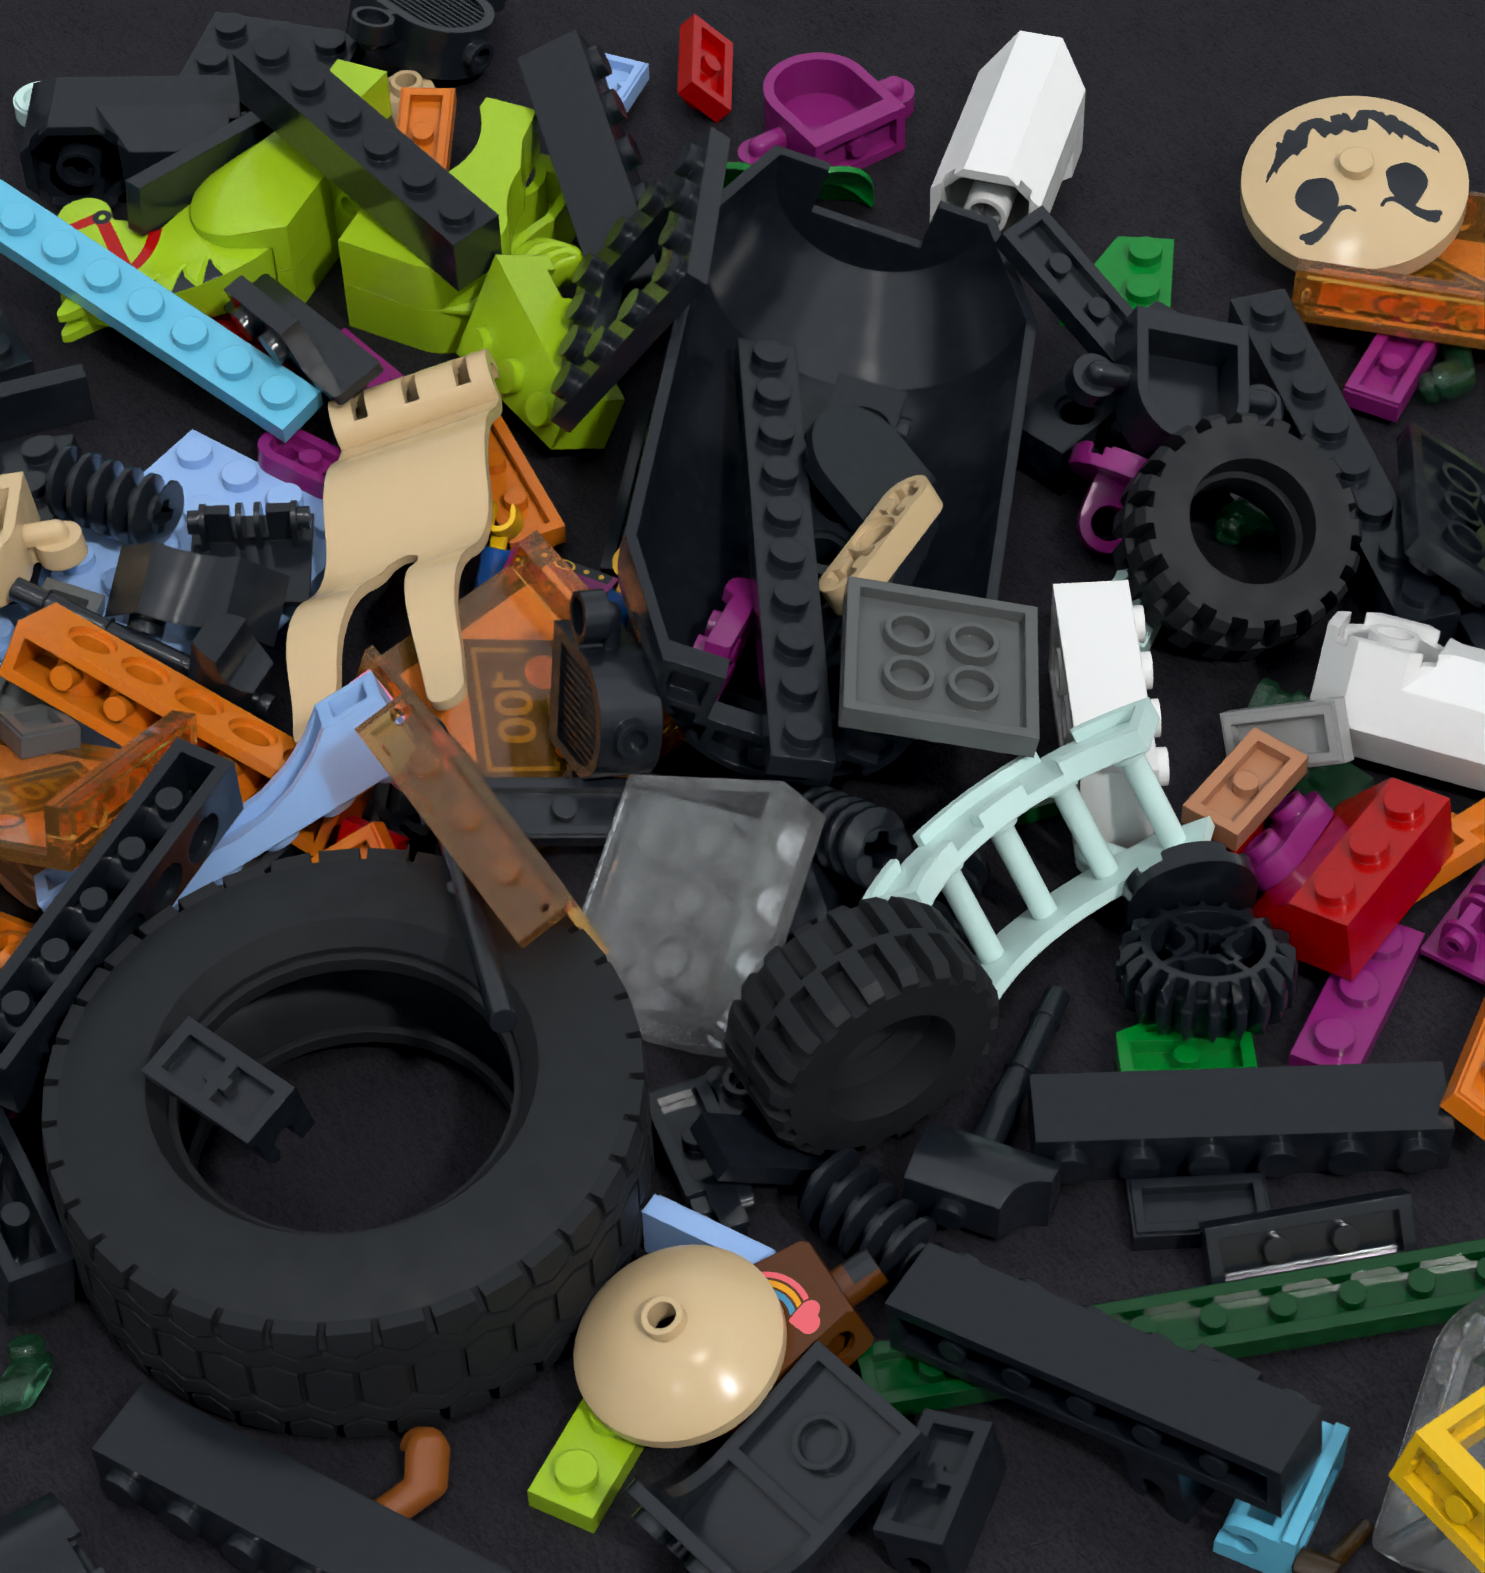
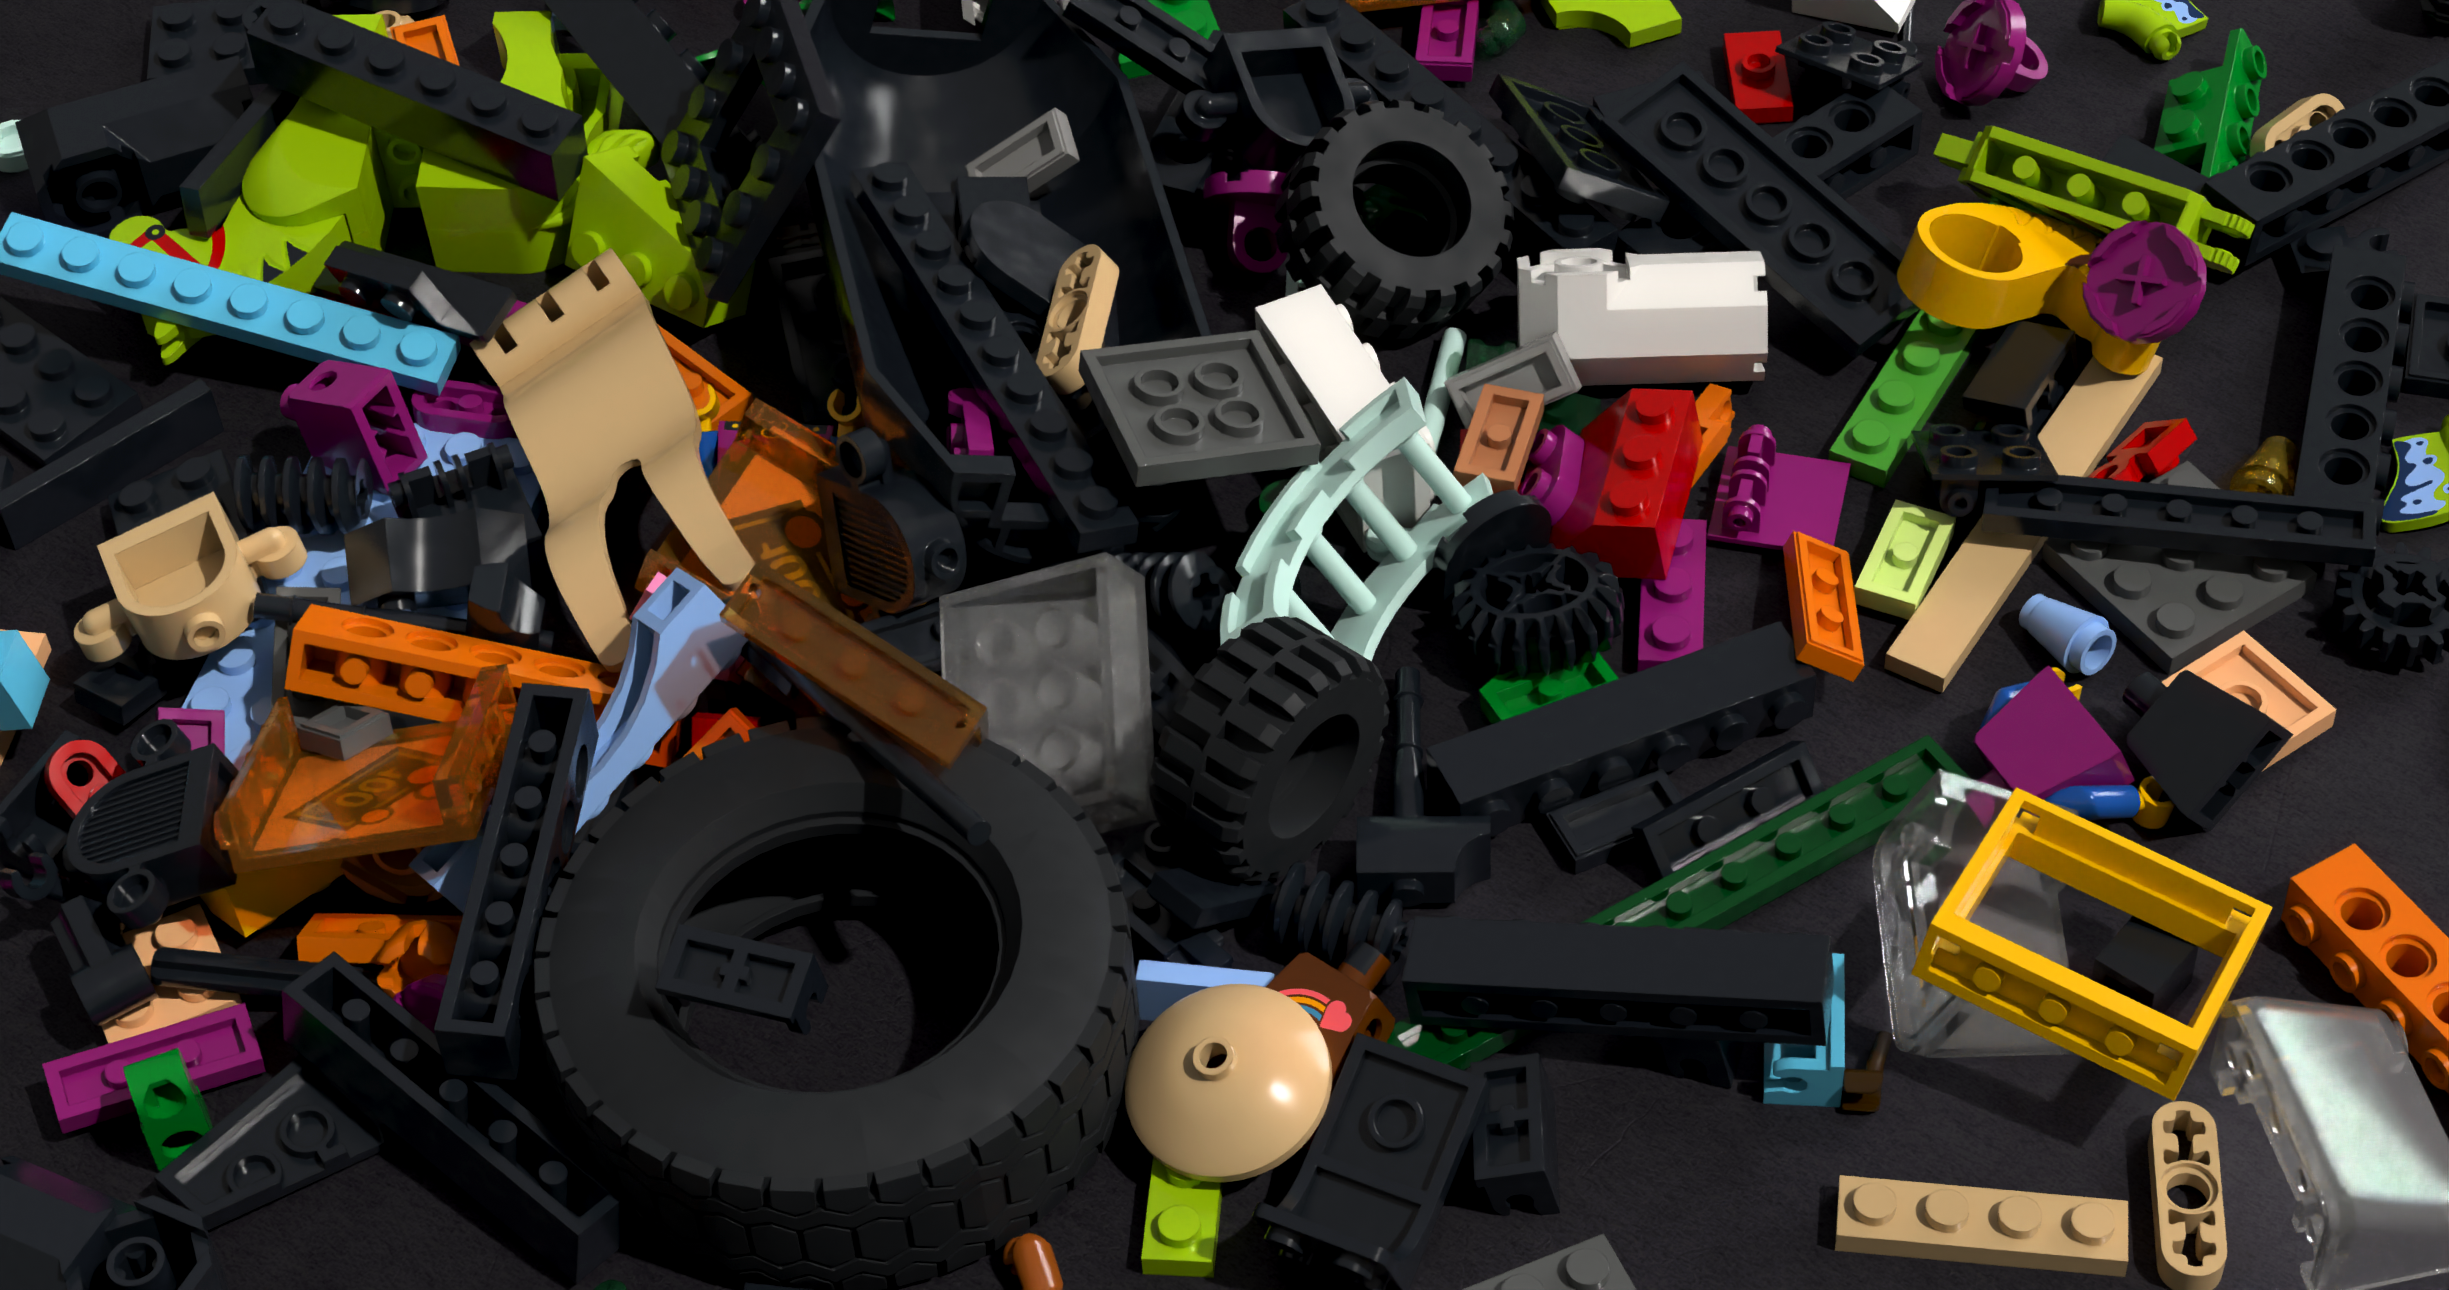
camera: 20 degrees left, 0 degrees up
none -> magenta torso [280,360,428,496]
none -> light grey tile [965,108,1080,193]
none -> light aqua bar [1423,328,1467,455]

